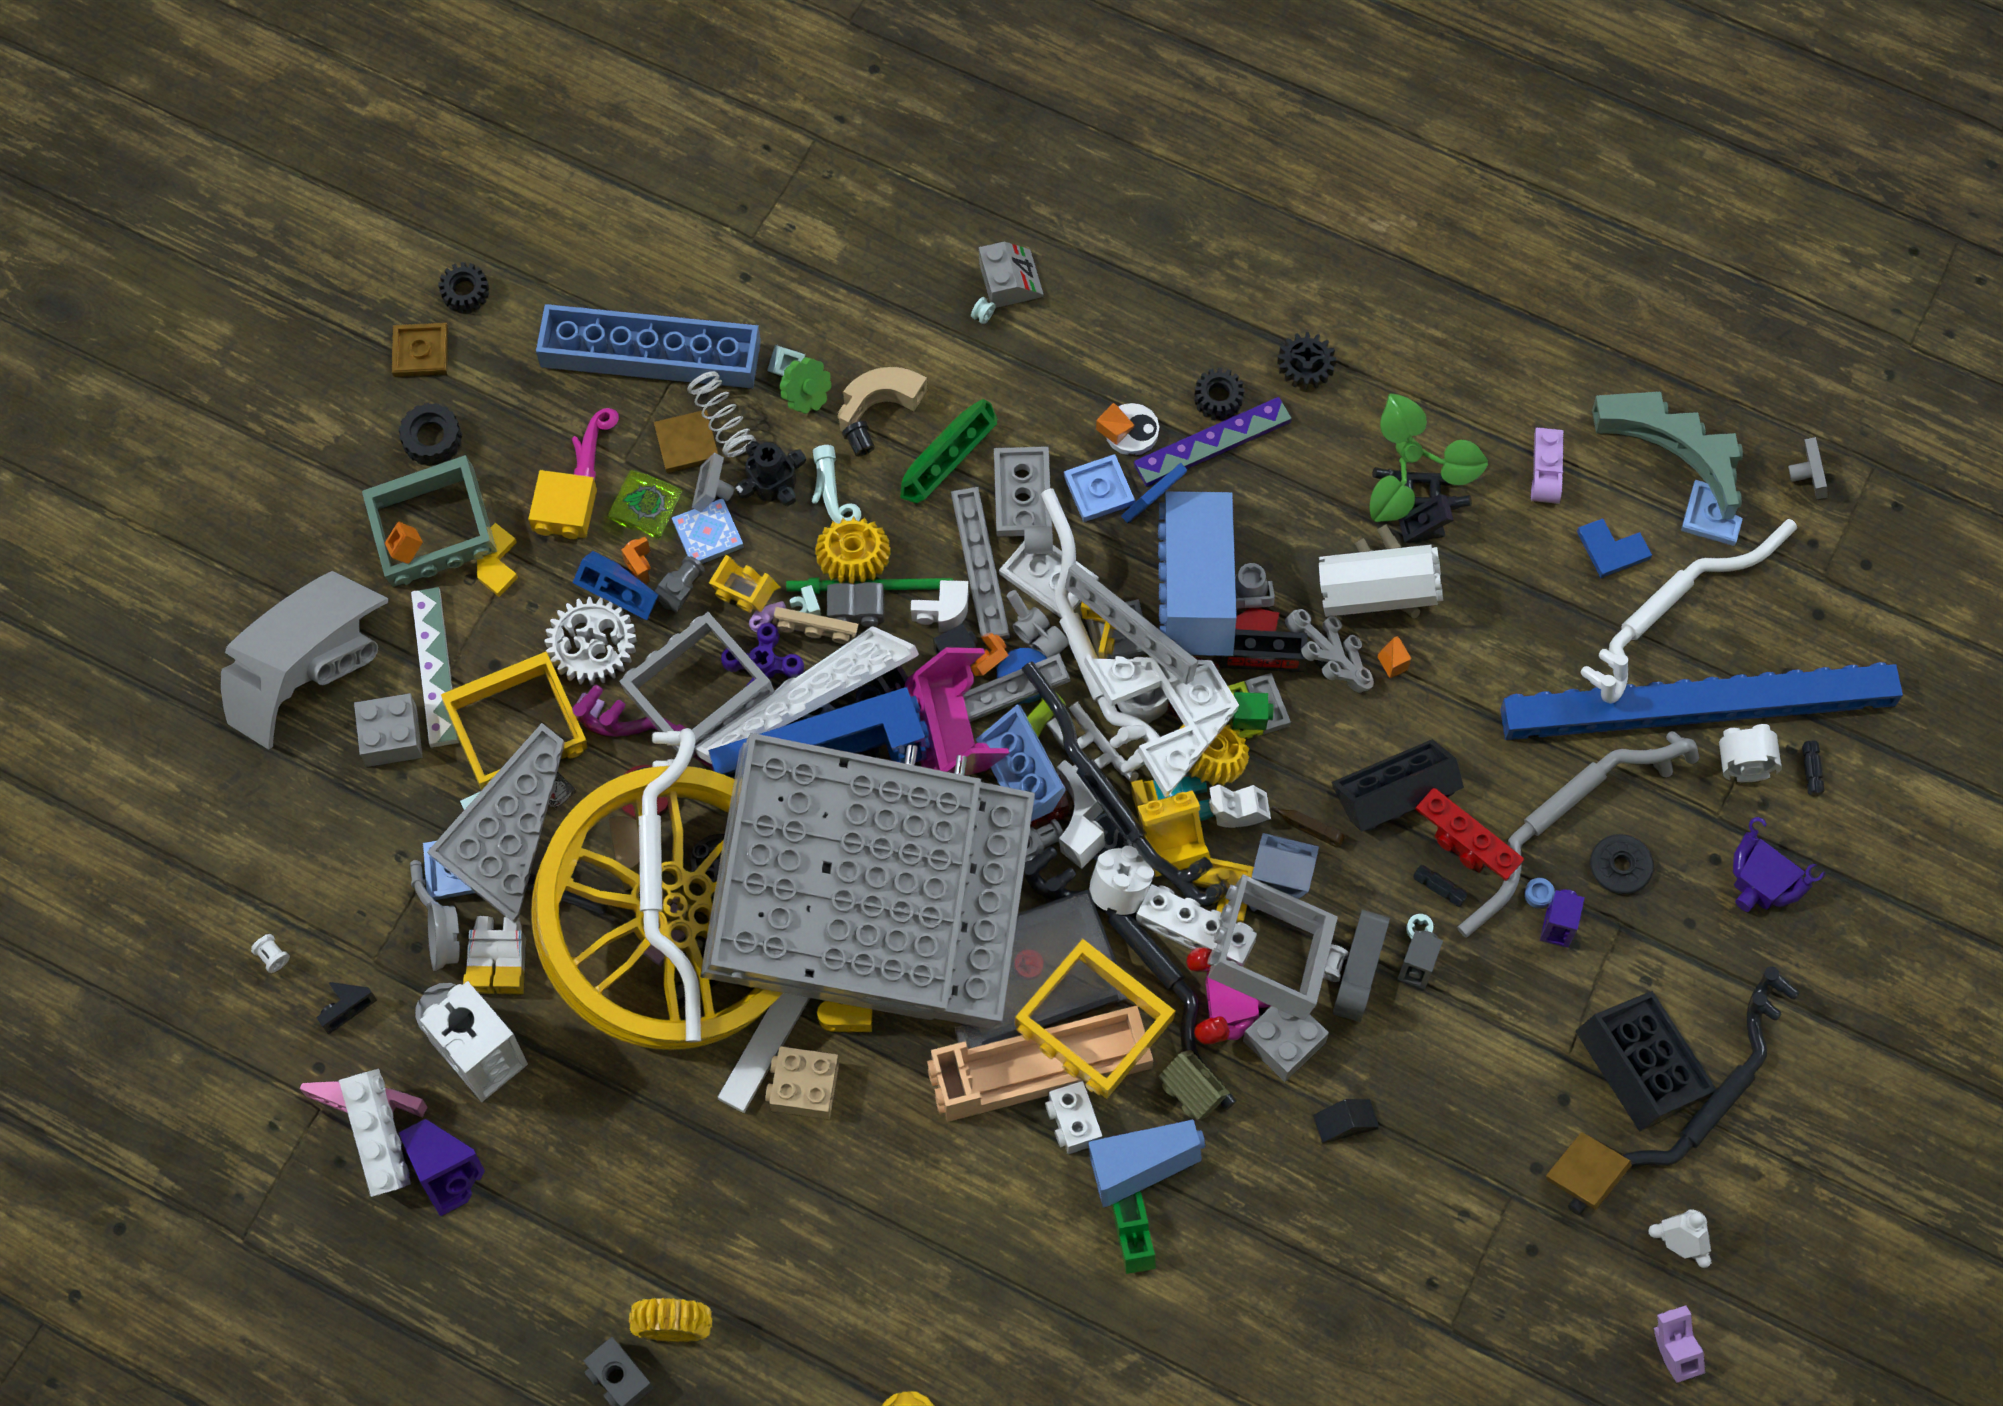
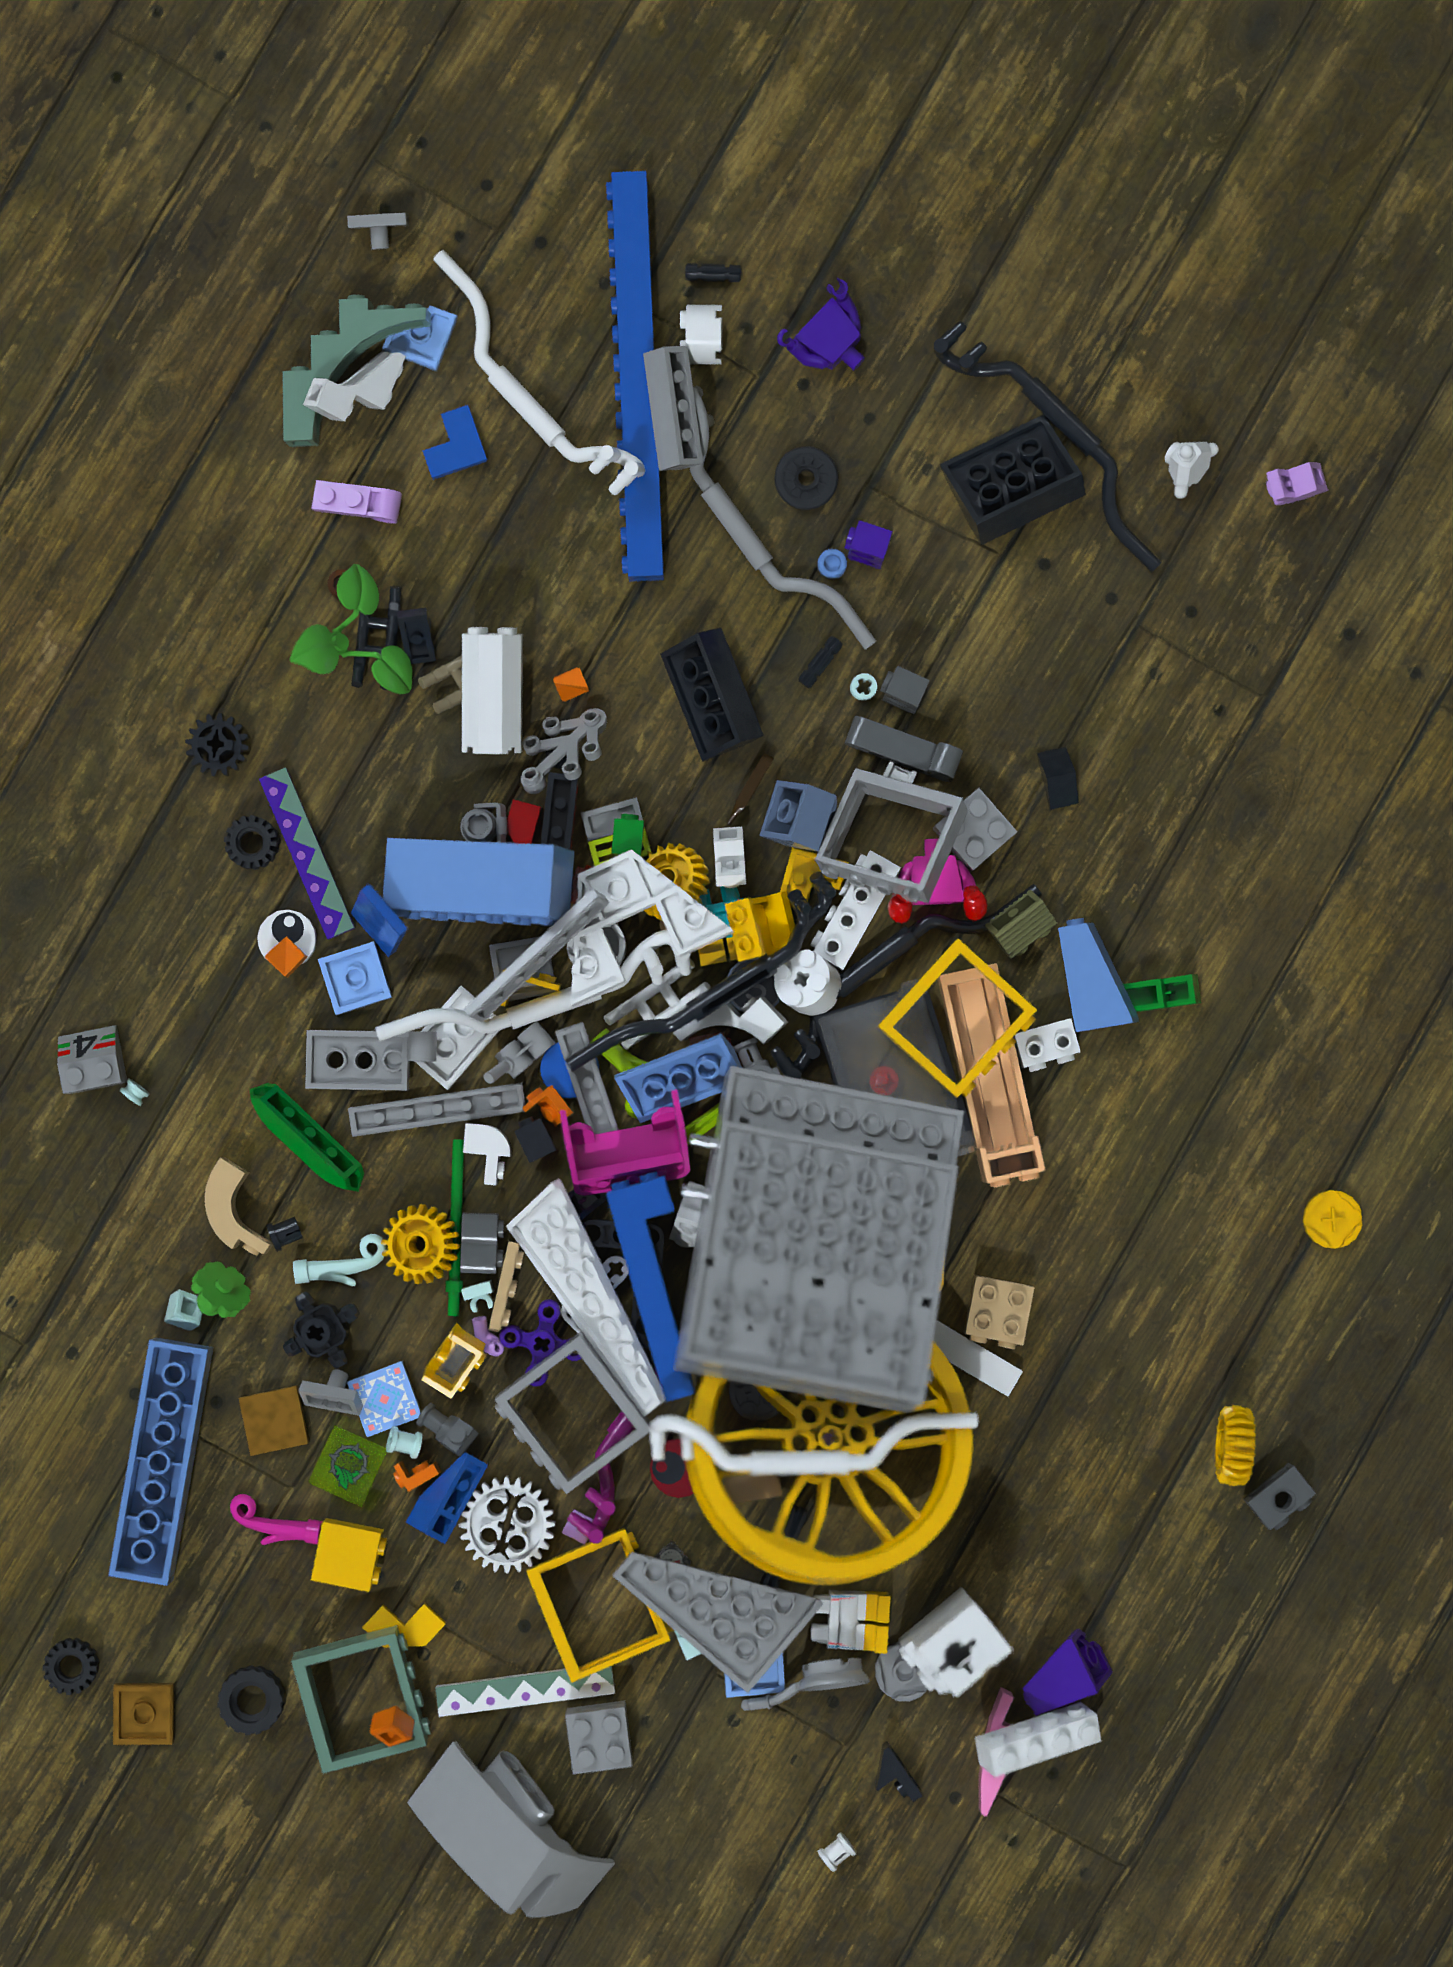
camera: 90 degrees left, 20 degrees up
white piece [687,371,756,458] -> none
red bracket [1416,788,1524,881] -> none
pearl gold tile [1546,1132,1632,1210] -> none
none -> white arch [303,352,406,421]
none -> light aqua bush [386,1426,422,1459]
none -> light grey brick [643,346,703,471]

